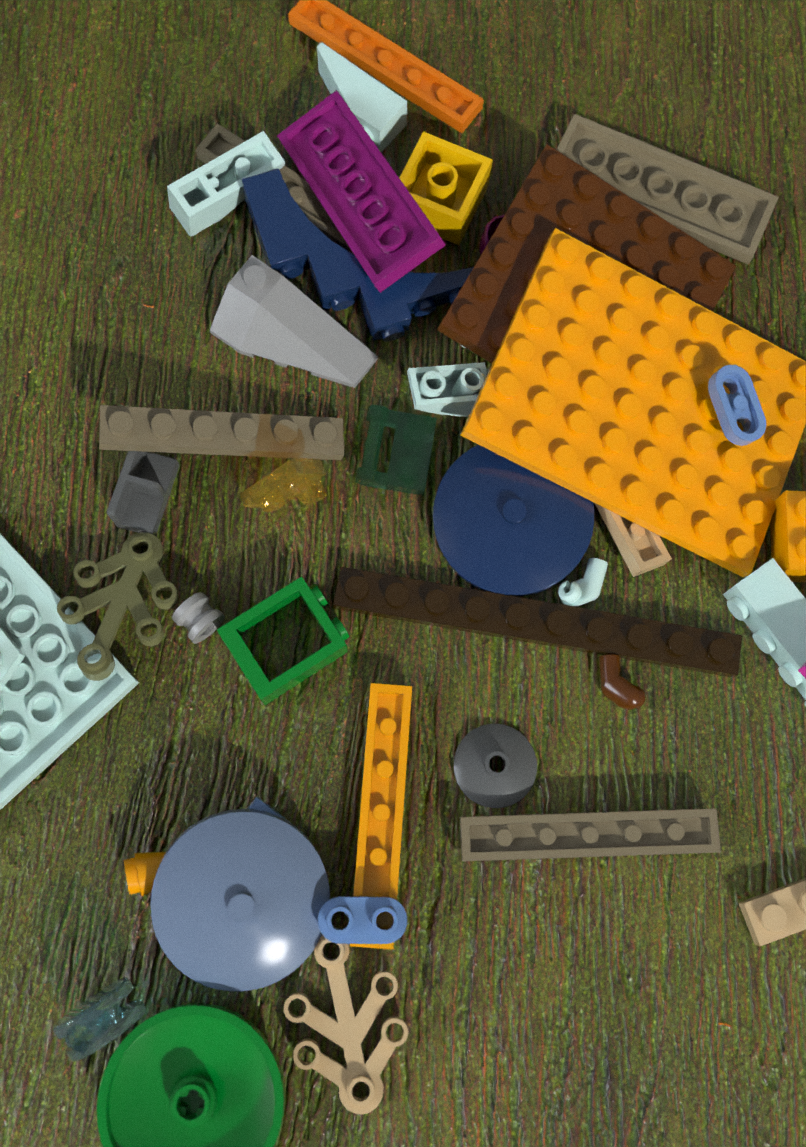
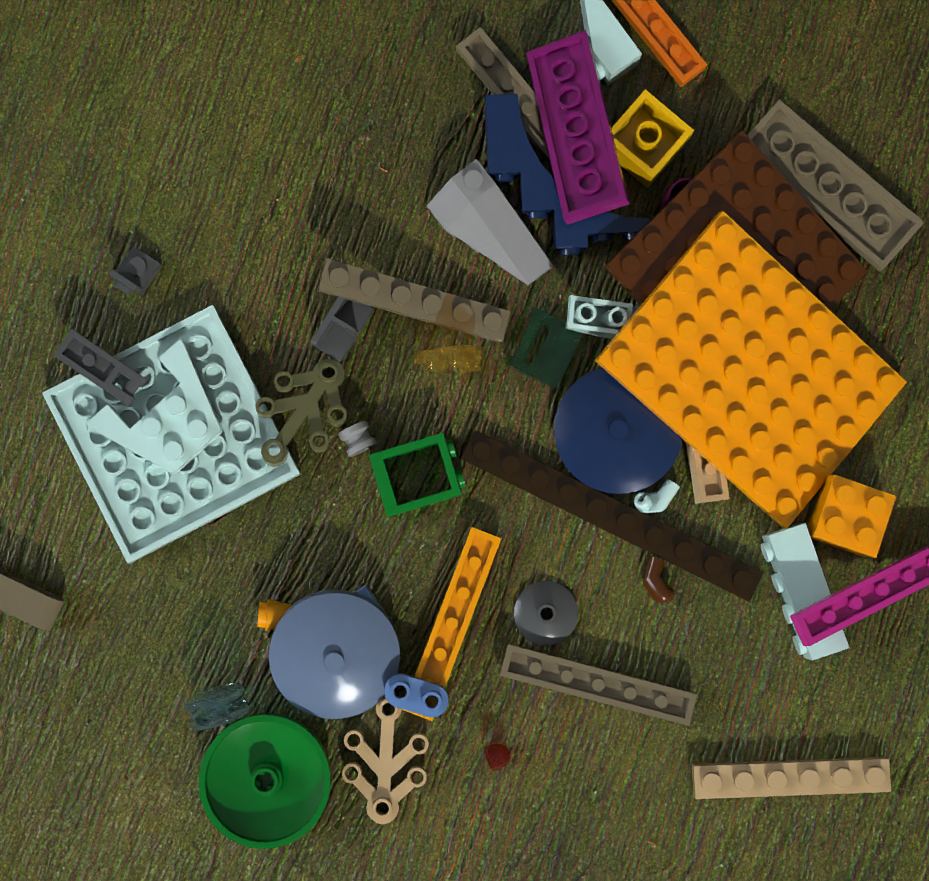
camera: 25 degrees right, 10 degrees up
light aqua slope [167,131,285,237] -> none
medium blue plate [708,365,766,446] -> none
none -> clear red hinge [484,743,510,772]

